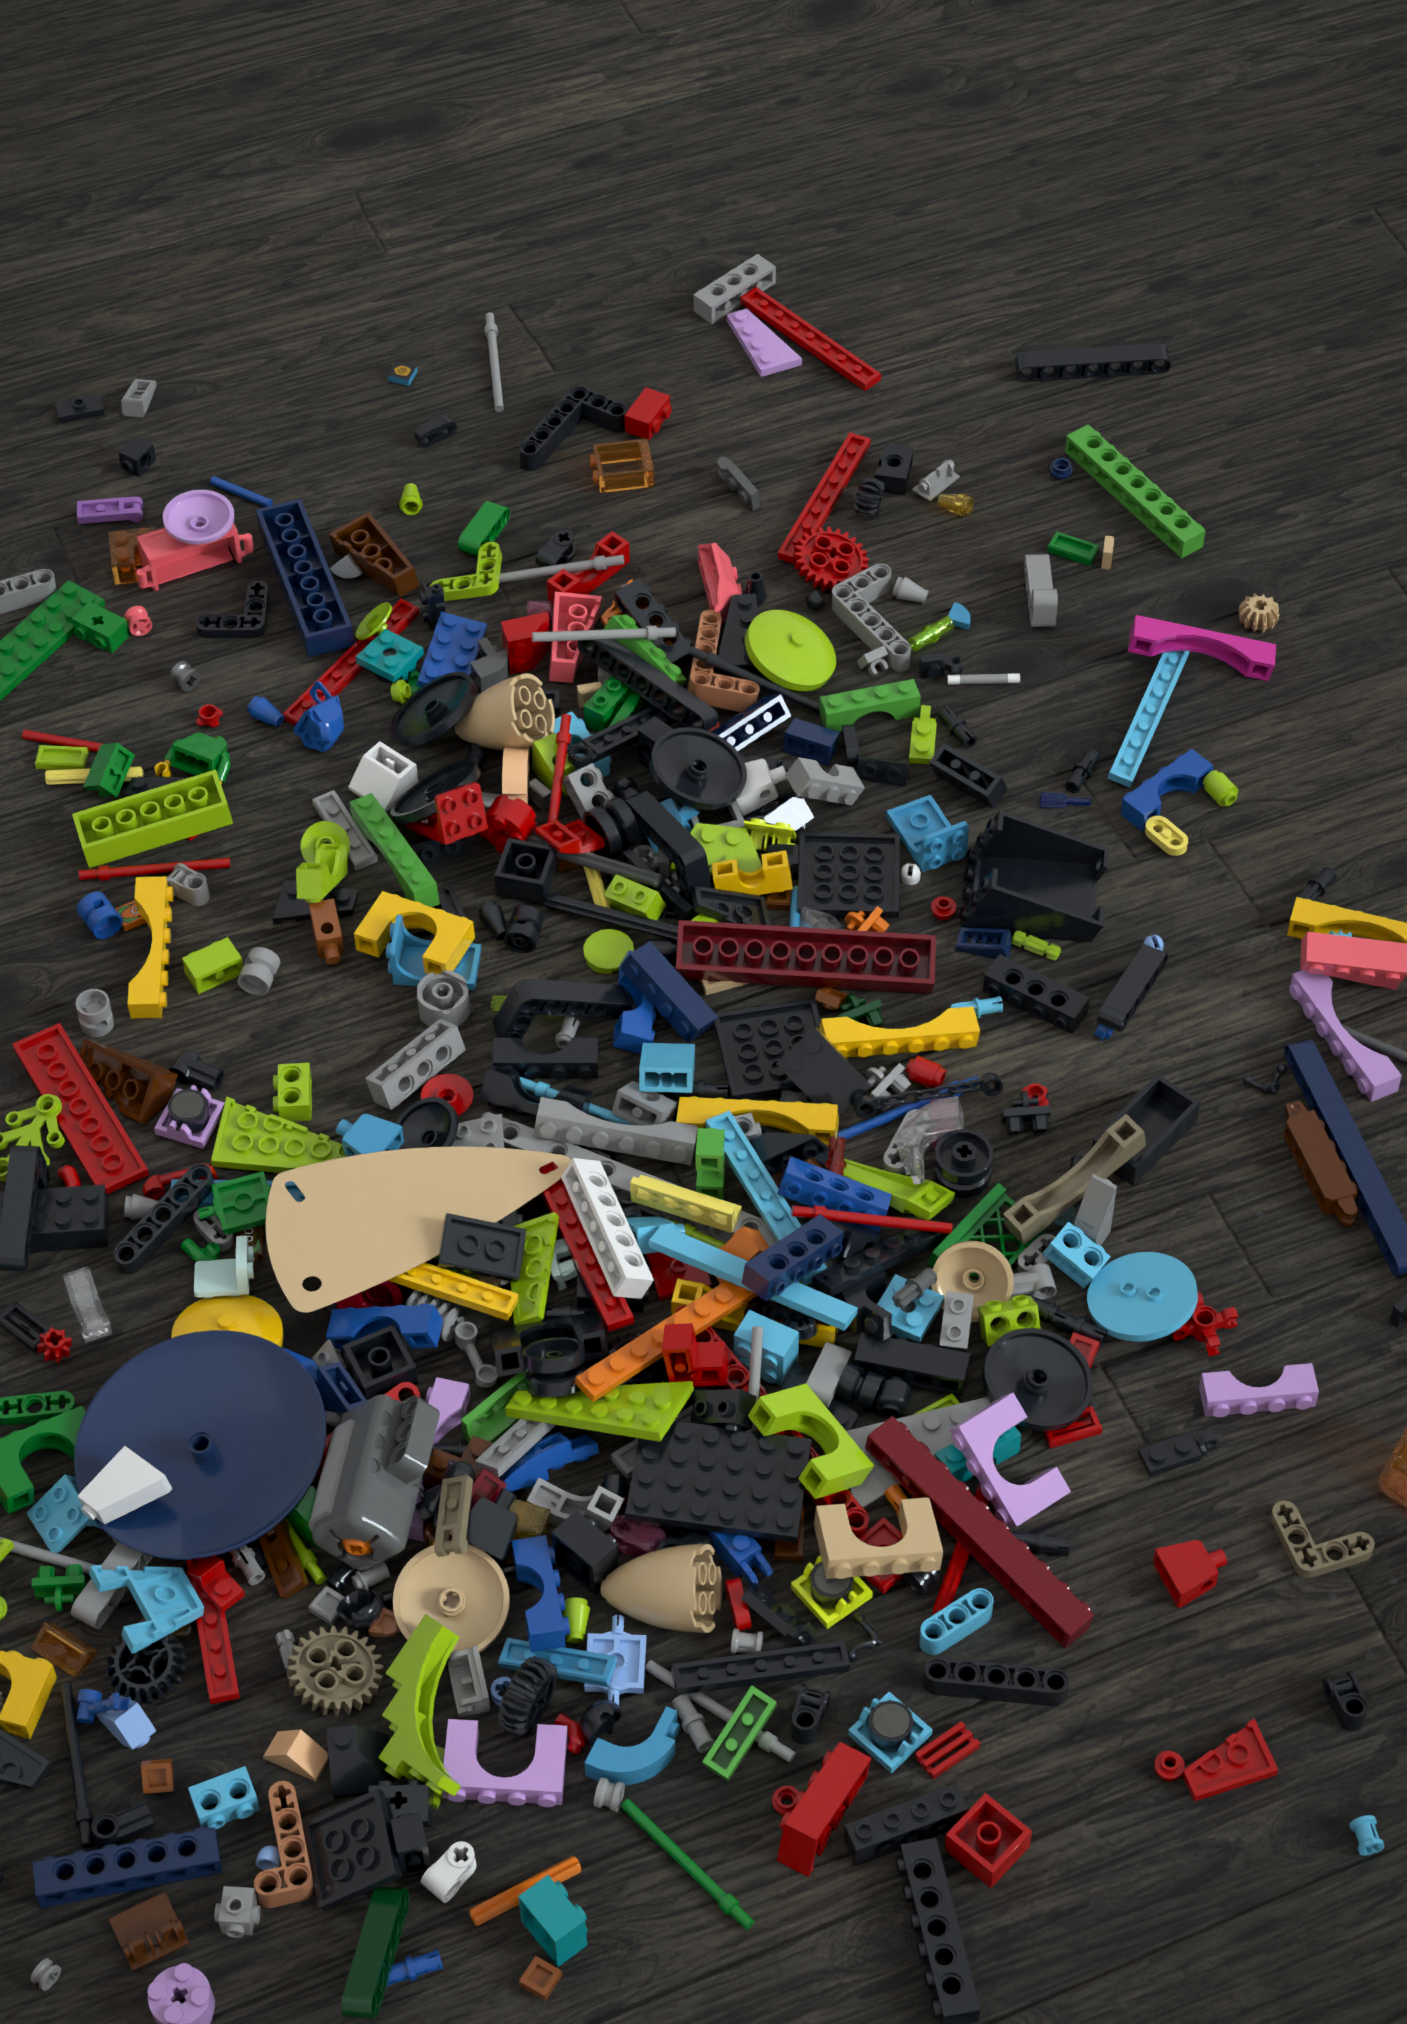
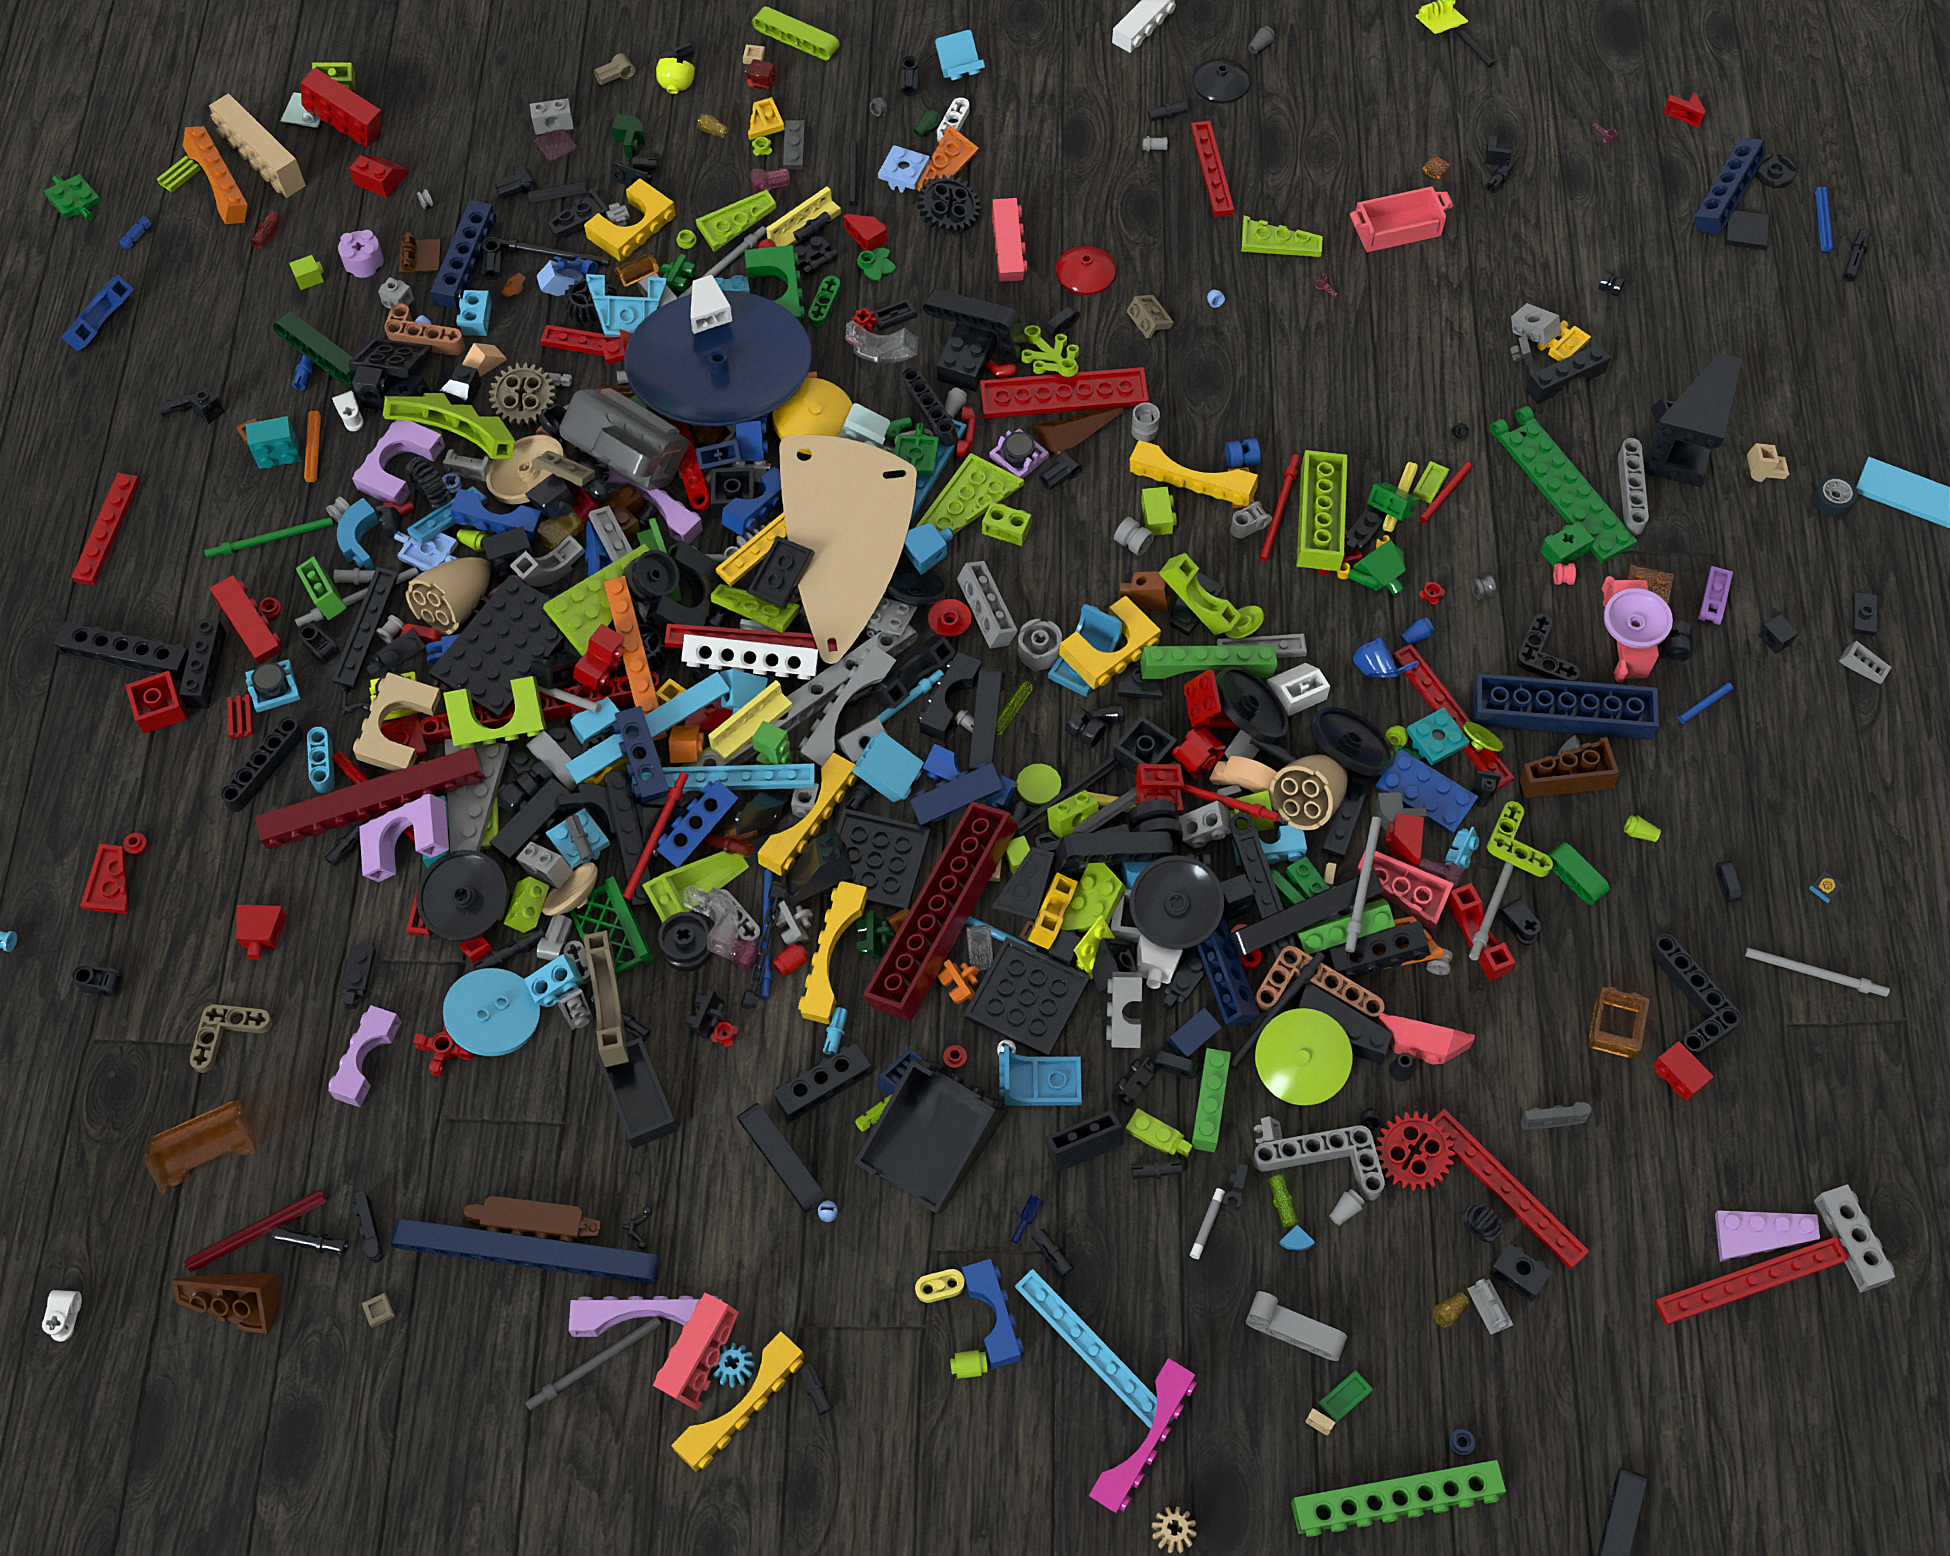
camera: 115 degrees right, 10 degrees up
none -> medium azure hinge [1444,827,1479,876]

